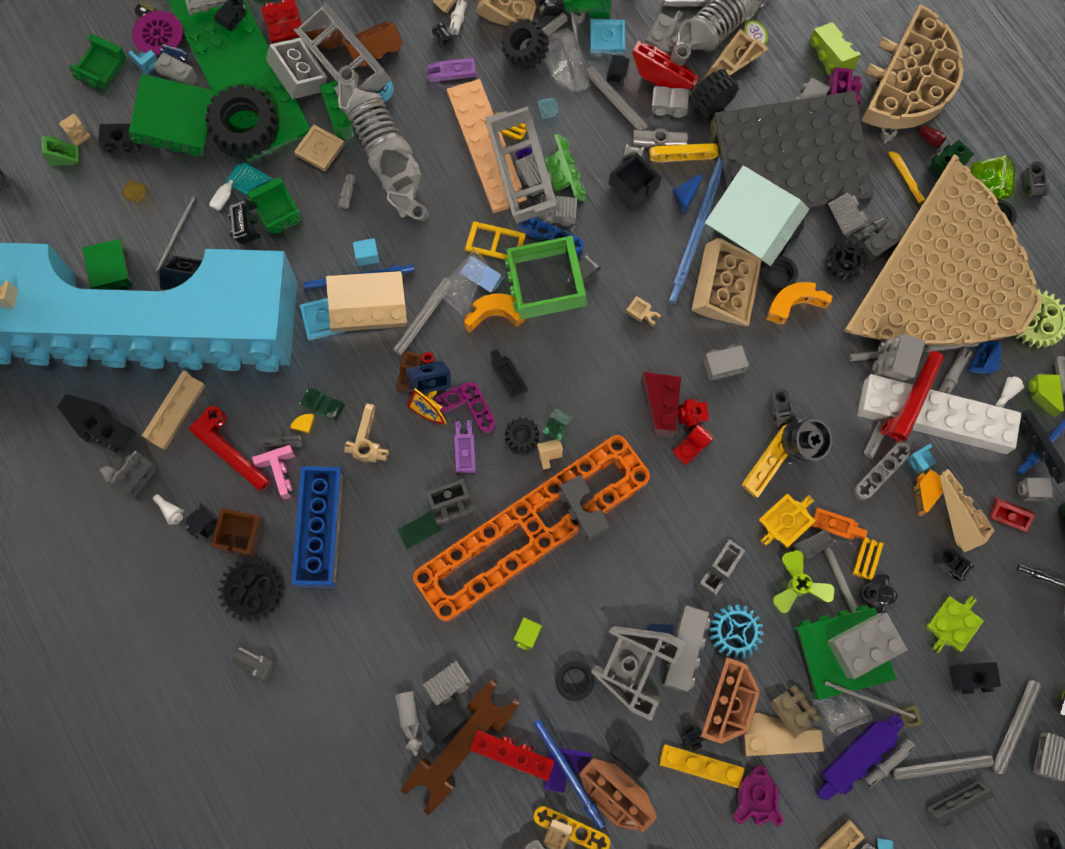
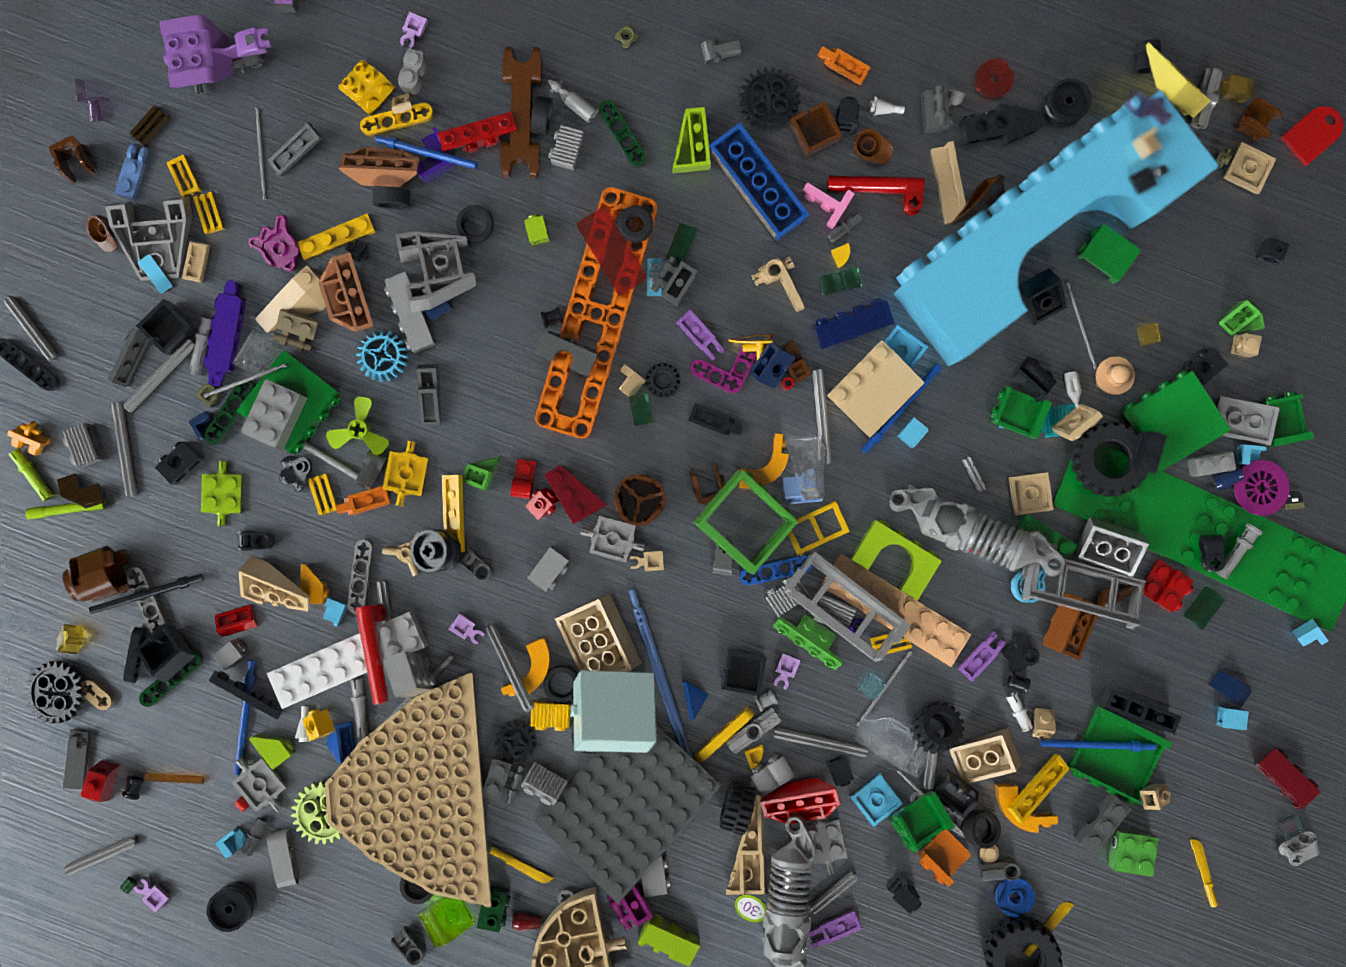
camera: 145 degrees right, 15 degrees up
none -> black piece [136,299,198,356]
none -> dark blue panel [189,411,222,442]
none -> dark green beam [204,381,255,445]
none -> yellow brick [302,709,335,741]
none -> tan piece [382,531,420,576]
none -> lavender plate [448,612,485,644]
none -> bright green slope [462,455,502,491]
none -> light grey axle [486,625,534,712]
none -> yellow brick [531,701,571,731]
none -> black bush [540,307,563,329]
none -> clear red piece [577,207,647,295]
none -> light grey plate [580,516,645,563]
none -> dark green beam [599,100,646,168]
none -> reddish brown piece [614,474,666,526]
none -> olive plate [615,25,638,48]
none -> black tyre [618,206,653,243]
none -> medium azure sticker [647,258,663,296]
none -> lime wedge [672,107,711,174]
none -> reddish brown piece [689,462,726,504]
none -> yellow tile [744,744,764,769]
none -> lavender plate [774,653,801,690]
none -> clear blue brick [812,298,894,349]
none -> orange hinge [818,46,871,86]
none -> lime arch [850,519,942,600]
none -> reddish brown piece [854,128,893,164]
none -> light grey piece [856,651,912,727]
none -> reddish brown piece [951,174,1005,225]
none -> clear red plate [975,58,1014,99]
none -> black plate [1001,633,1040,672]
none -> black wheel [1043,78,1092,127]
none -> tan plate [1051,404,1103,441]
none -> light nougat plate [1095,356,1135,395]
none -> black plate [1128,164,1168,195]
none -> black window [1129,430,1167,475]
none -> light grey plate [1217,396,1280,445]

